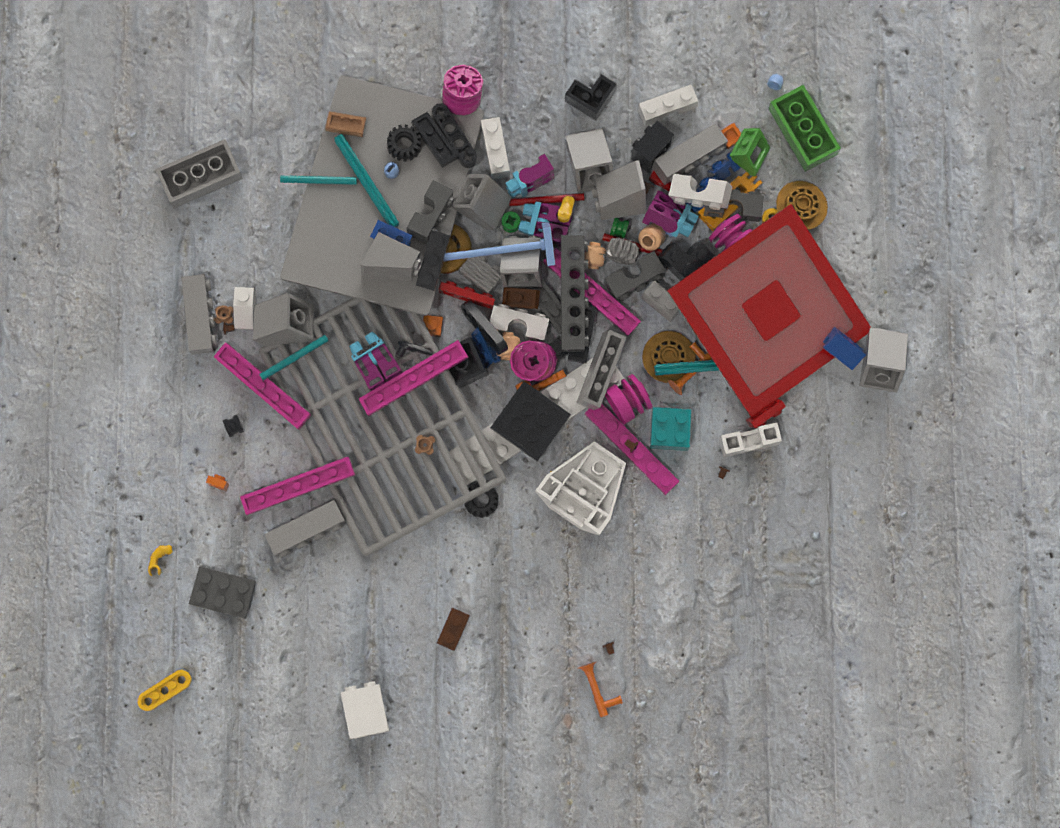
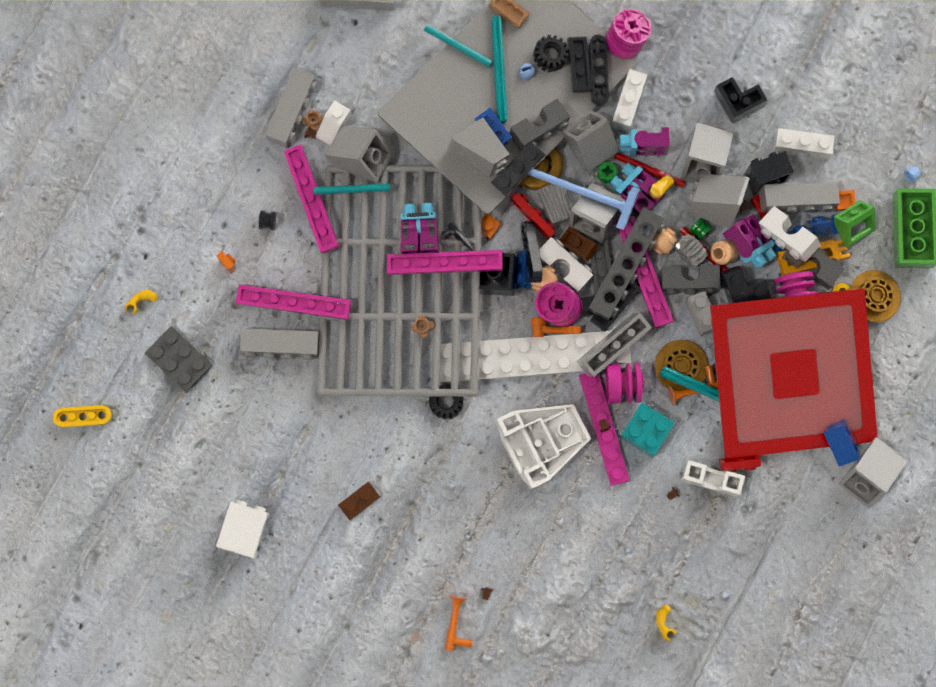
camera: 30 degrees right, 0 degrees up
black plate [490,382,571,462] -> none
none -> yellow piece [656,605,676,641]

